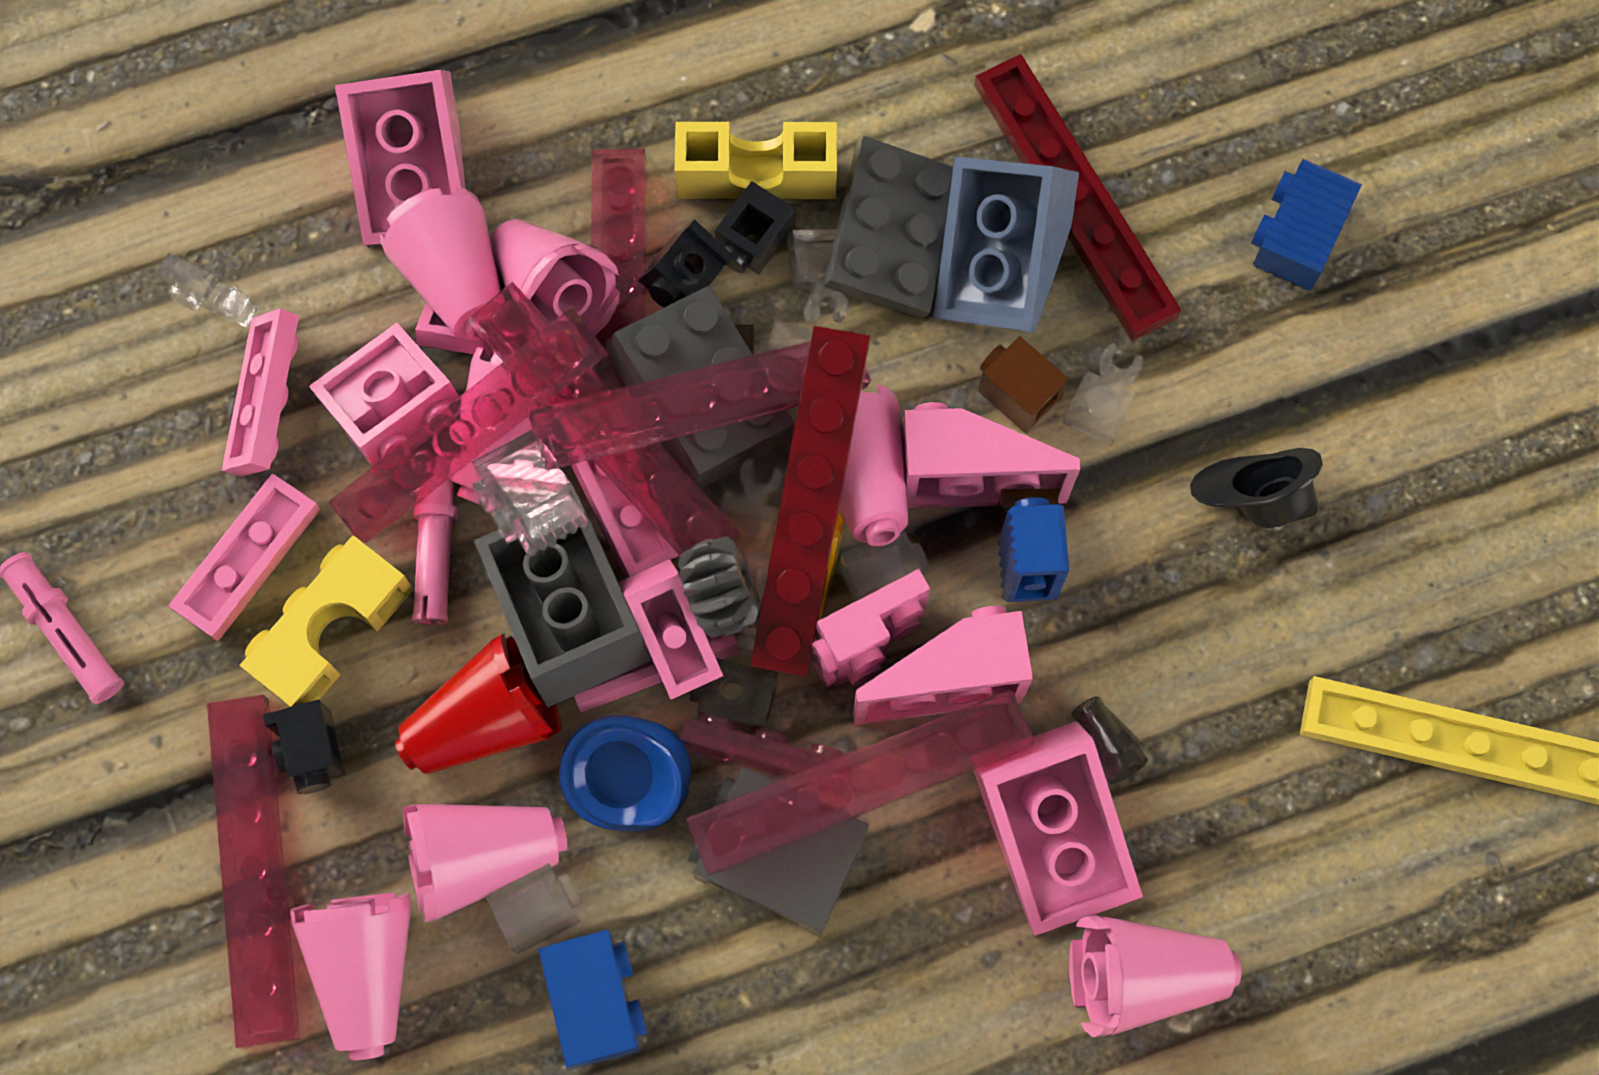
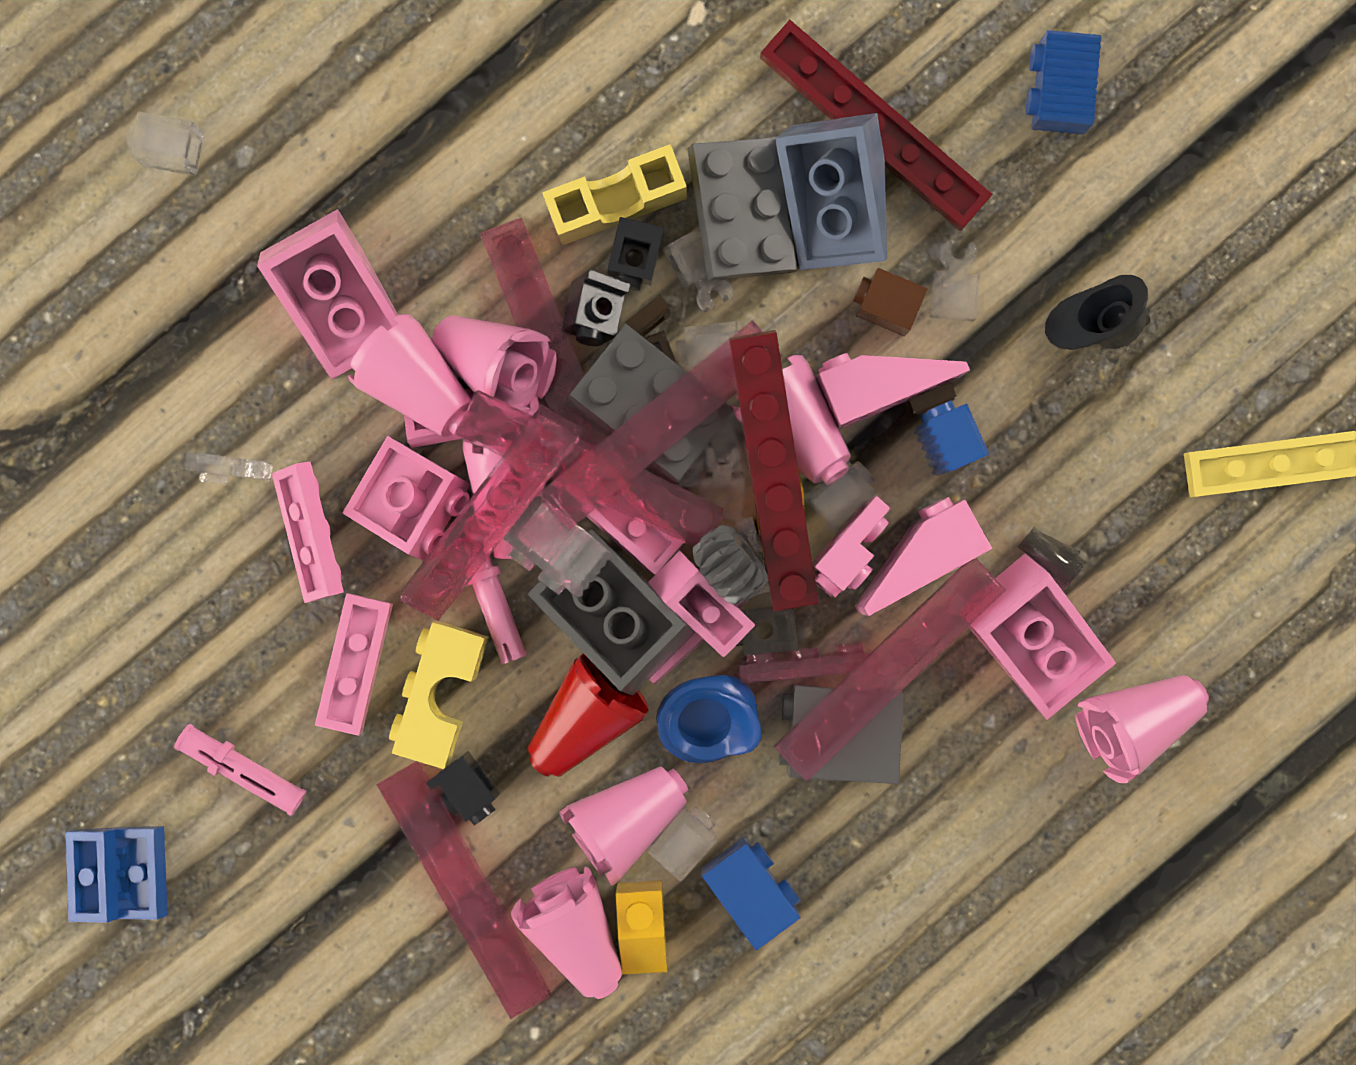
camera: 15 degrees left, 15 degrees up
none -> yellow slope [616,880,667,974]
none -> dark brown tile [625,295,670,337]

